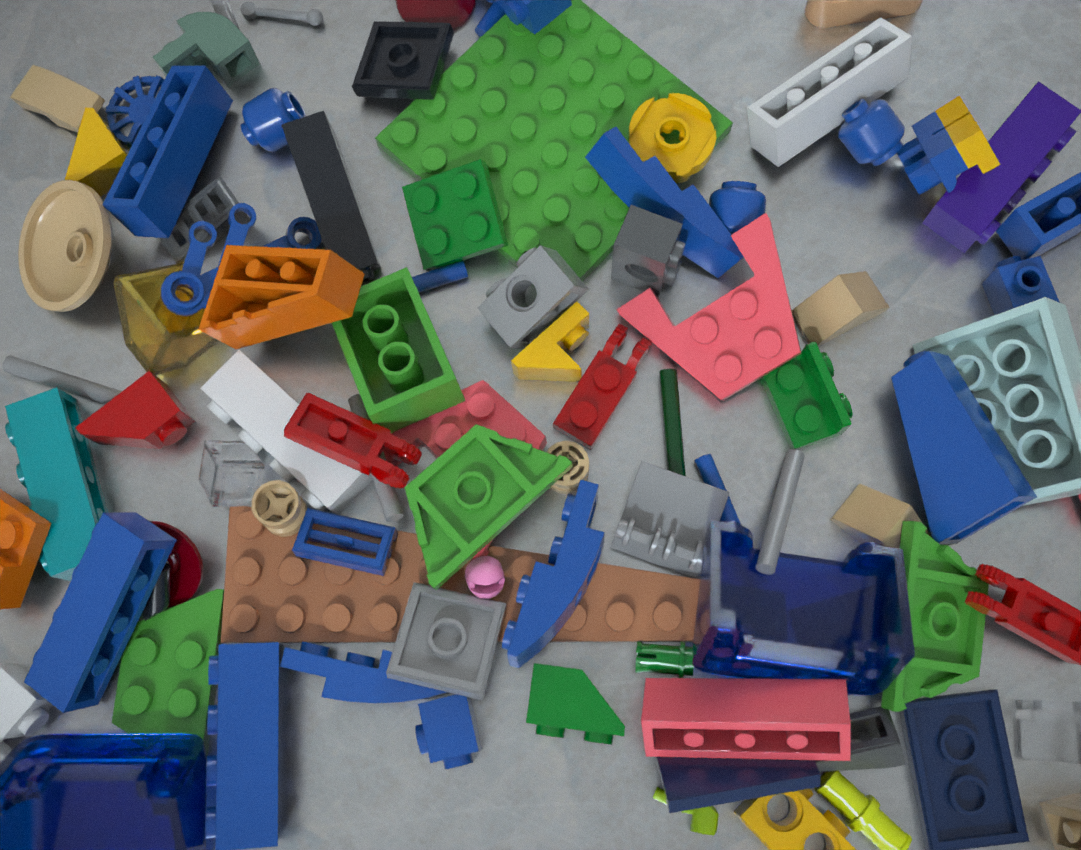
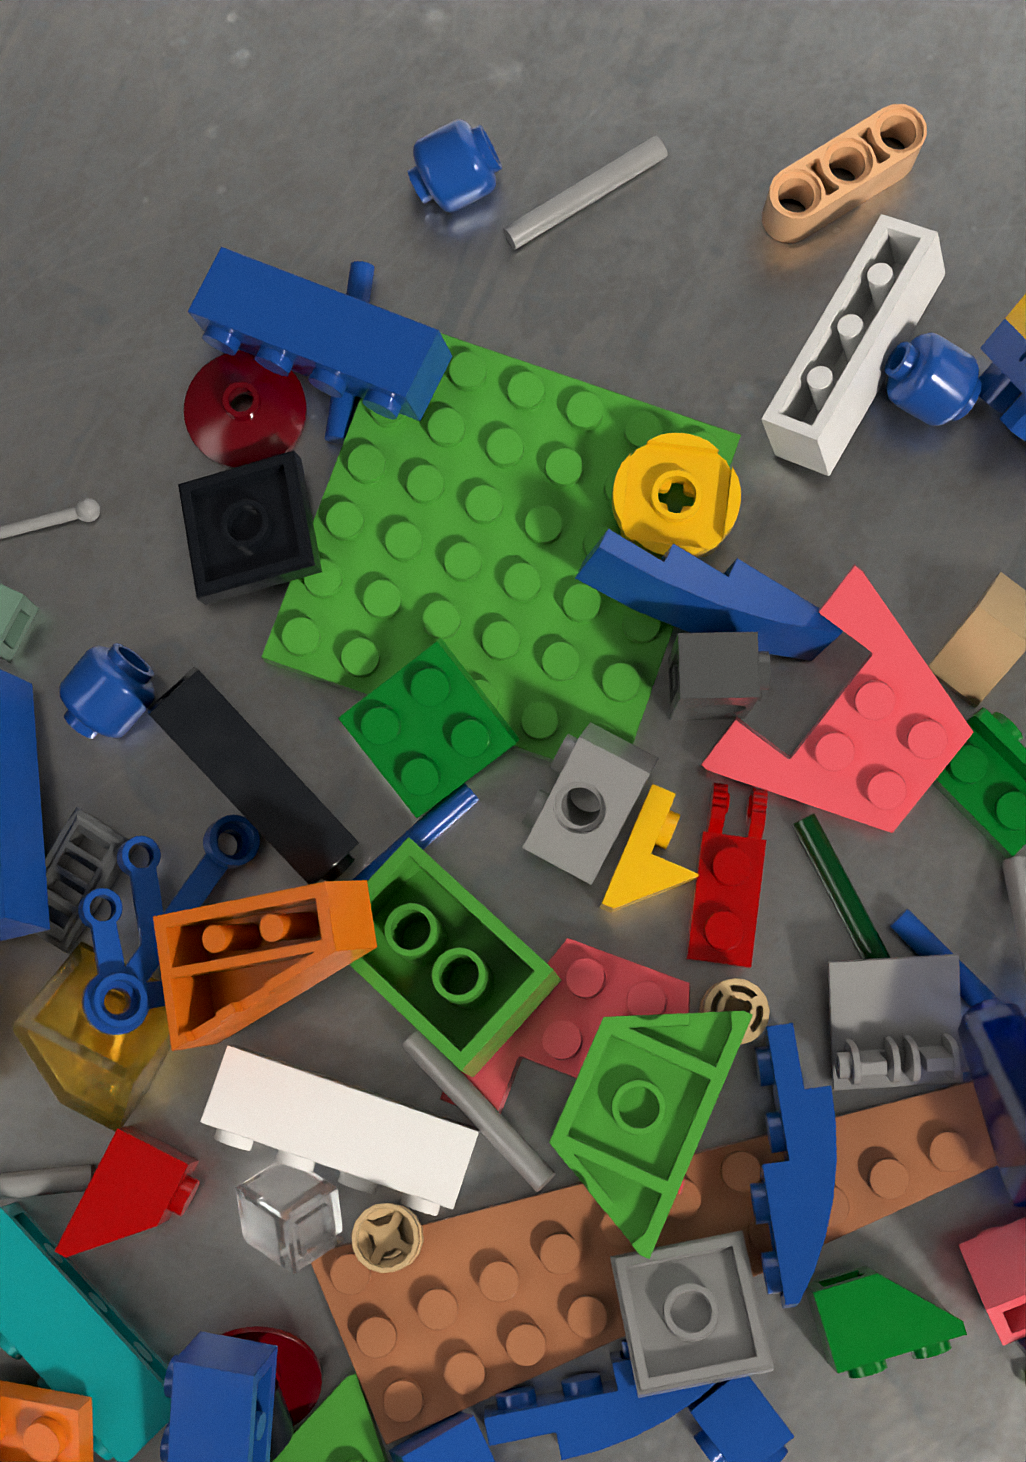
camera: 30 degrees left, 5 degrees up
red hinge [284,392,422,489] -> none
blue tile [292,508,398,576] -> none
bright pink hinge [465,556,505,599] -> none
green pin [635,641,694,678] -> none
blue head [709,181,766,235] -> none

